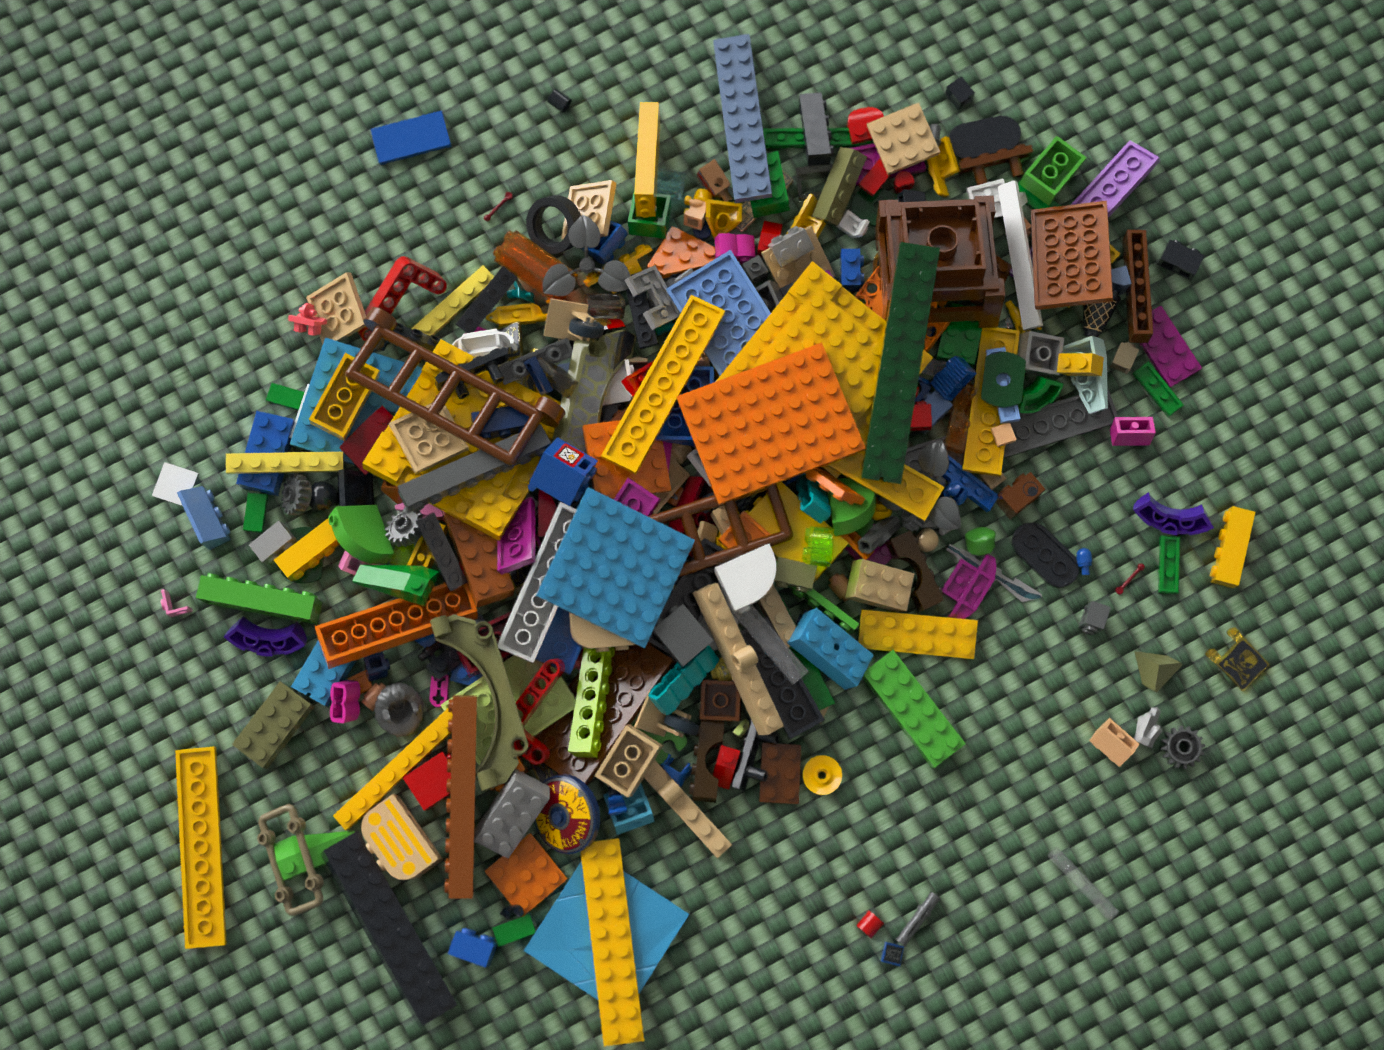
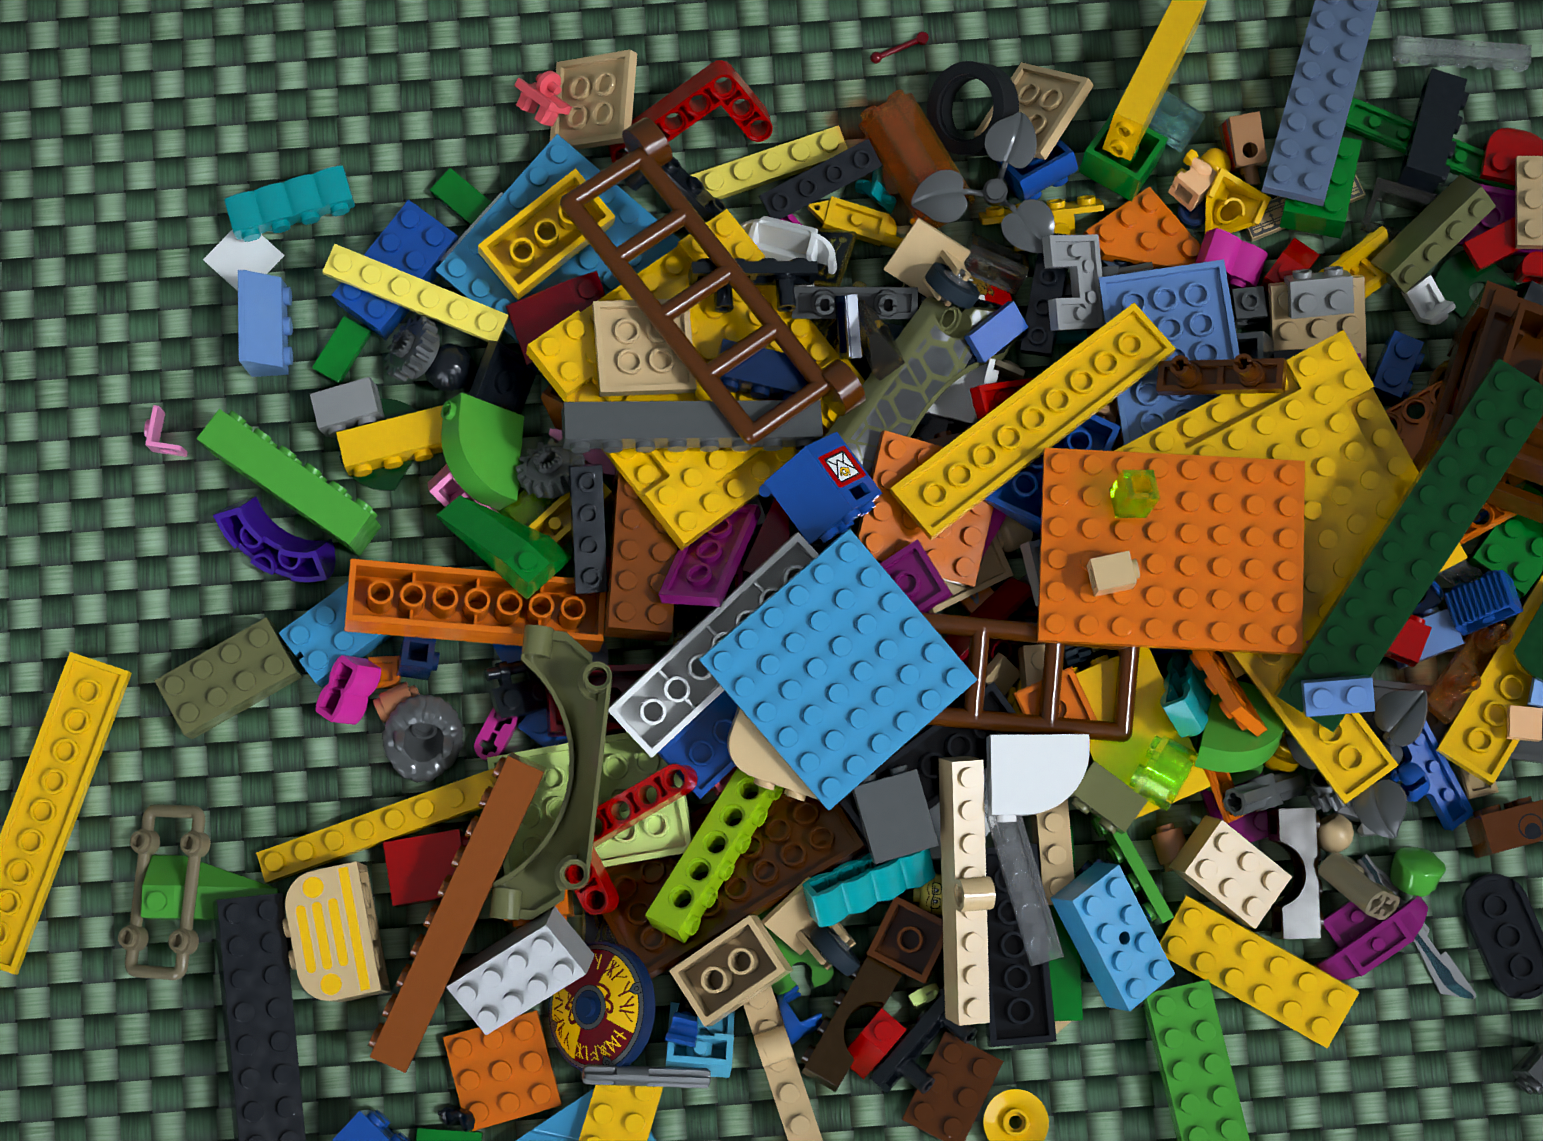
camera: 25 degrees right, 0 degrees up
none -> teal brick [224,165,355,242]
none -> dark grey axle [582,1064,711,1088]
none -> tile [964,301,1028,363]
none -> tan brick [1086,551,1140,597]
none -> clear neon green brick [1109,470,1160,518]
none -> reddish brown plate [1156,353,1287,395]
none -> medium blue brick [1301,675,1375,717]
none -> dark tan connector [1318,853,1400,920]
none -> clear piece [1393,36,1532,72]

